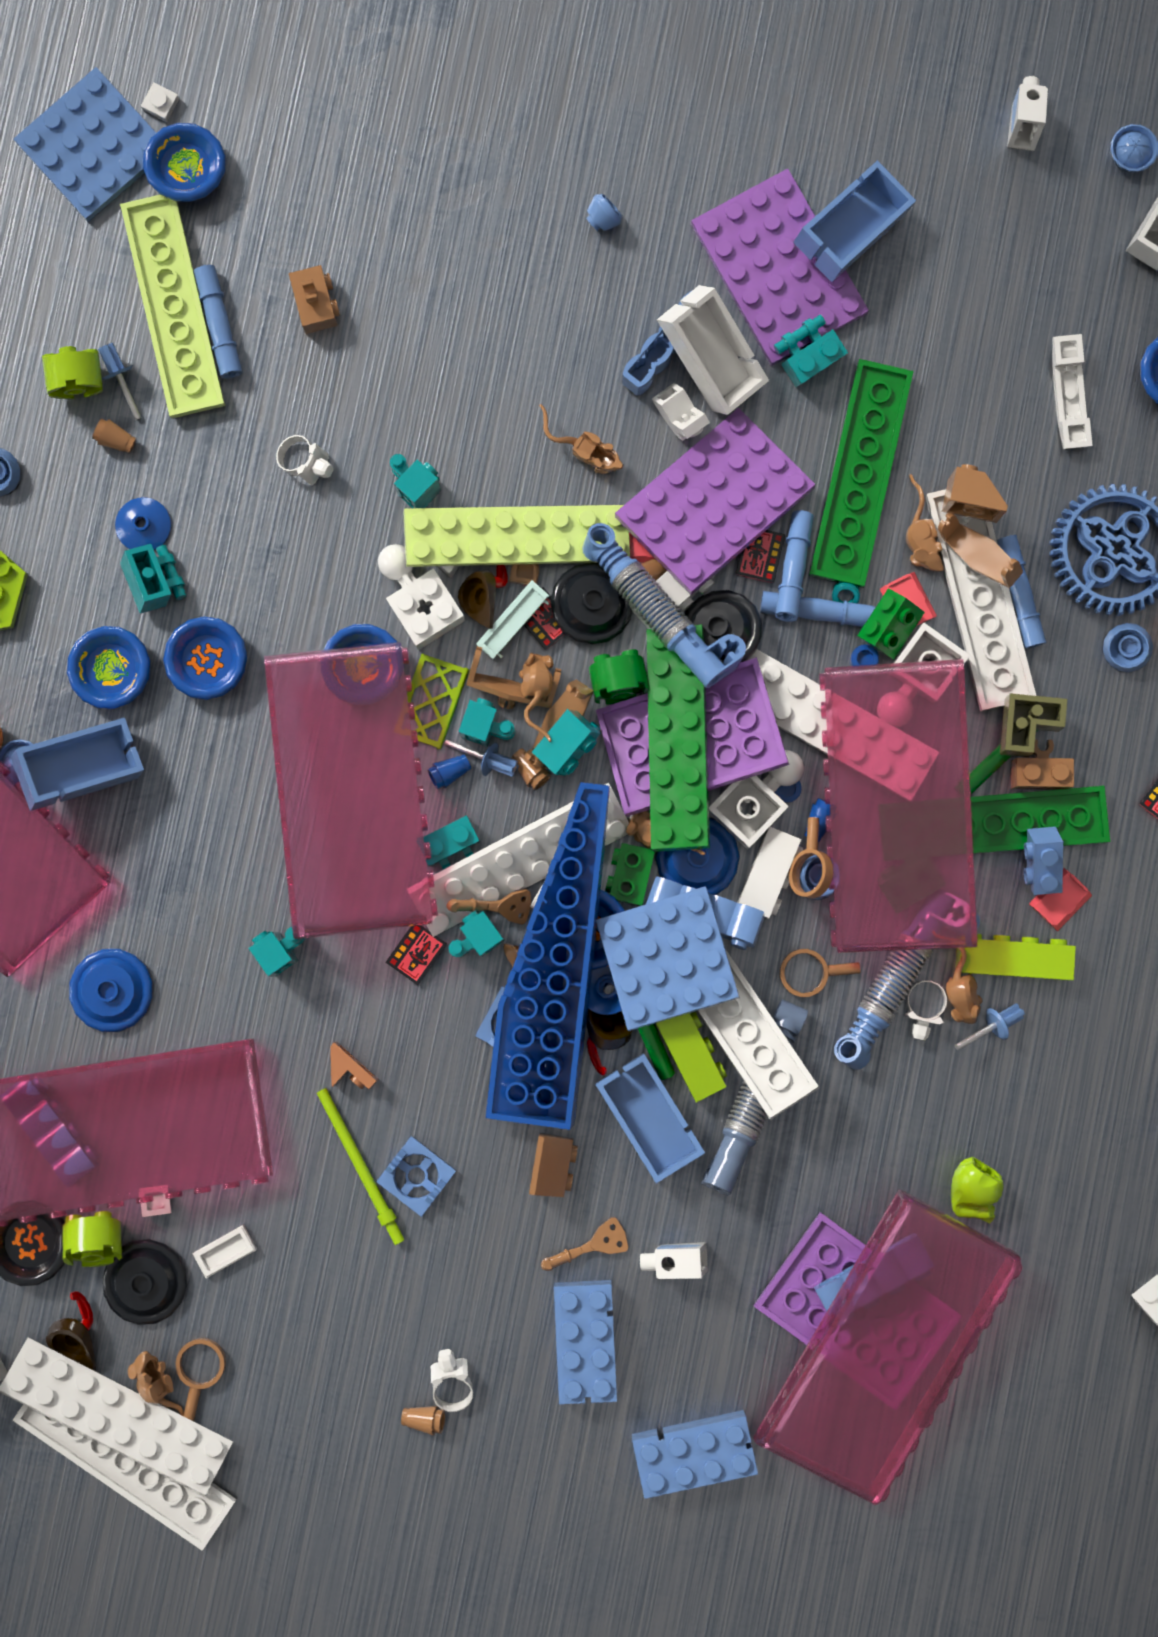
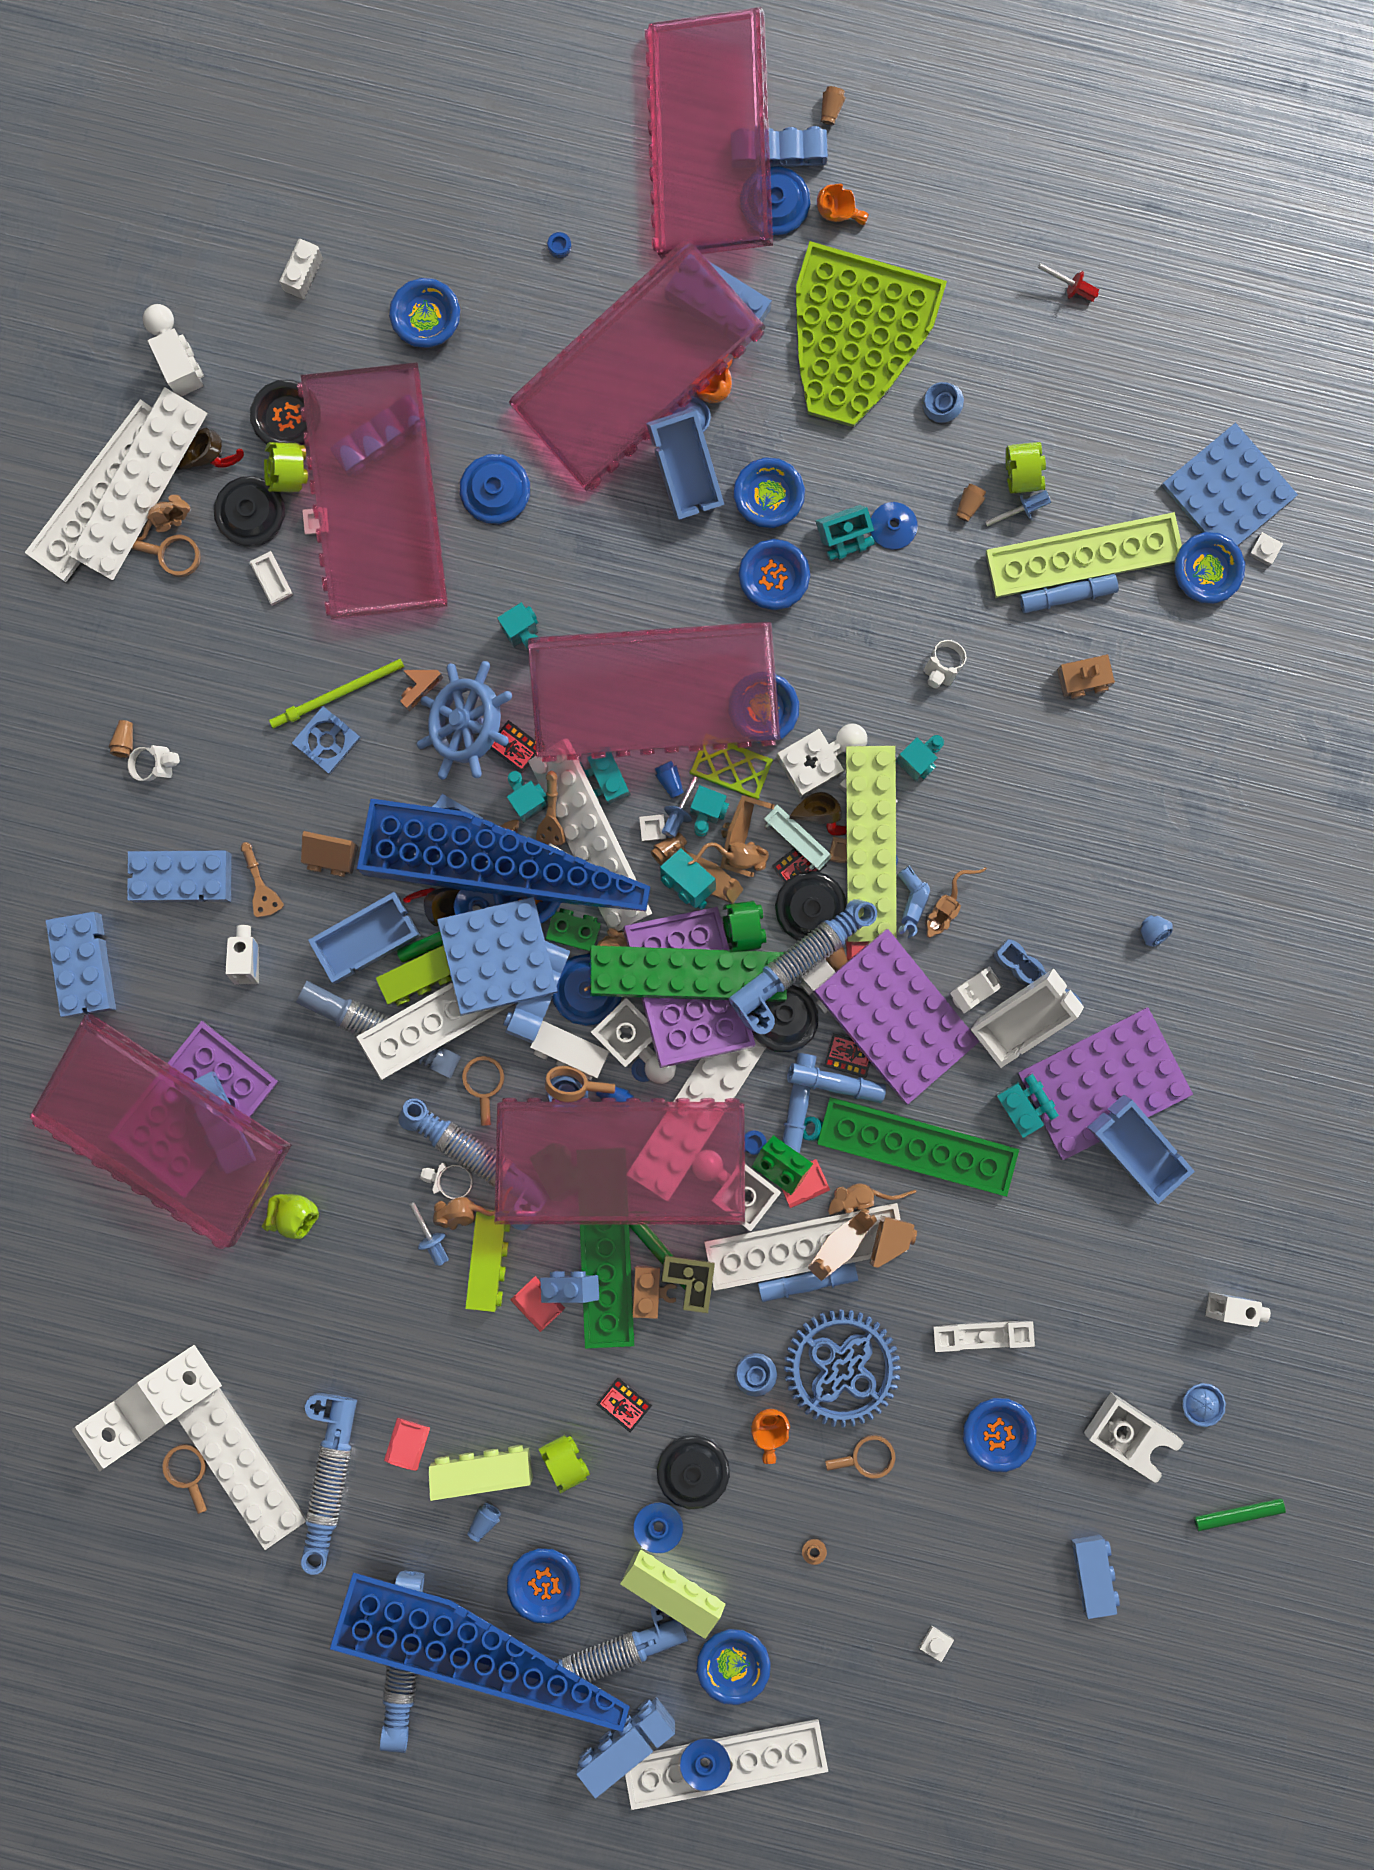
camera: 85 degrees right, 0 degrees up
none -> medium blue piece [417,661,512,780]
none -> white plate [639,814,666,842]
none -> medium blue arm [897,865,930,939]

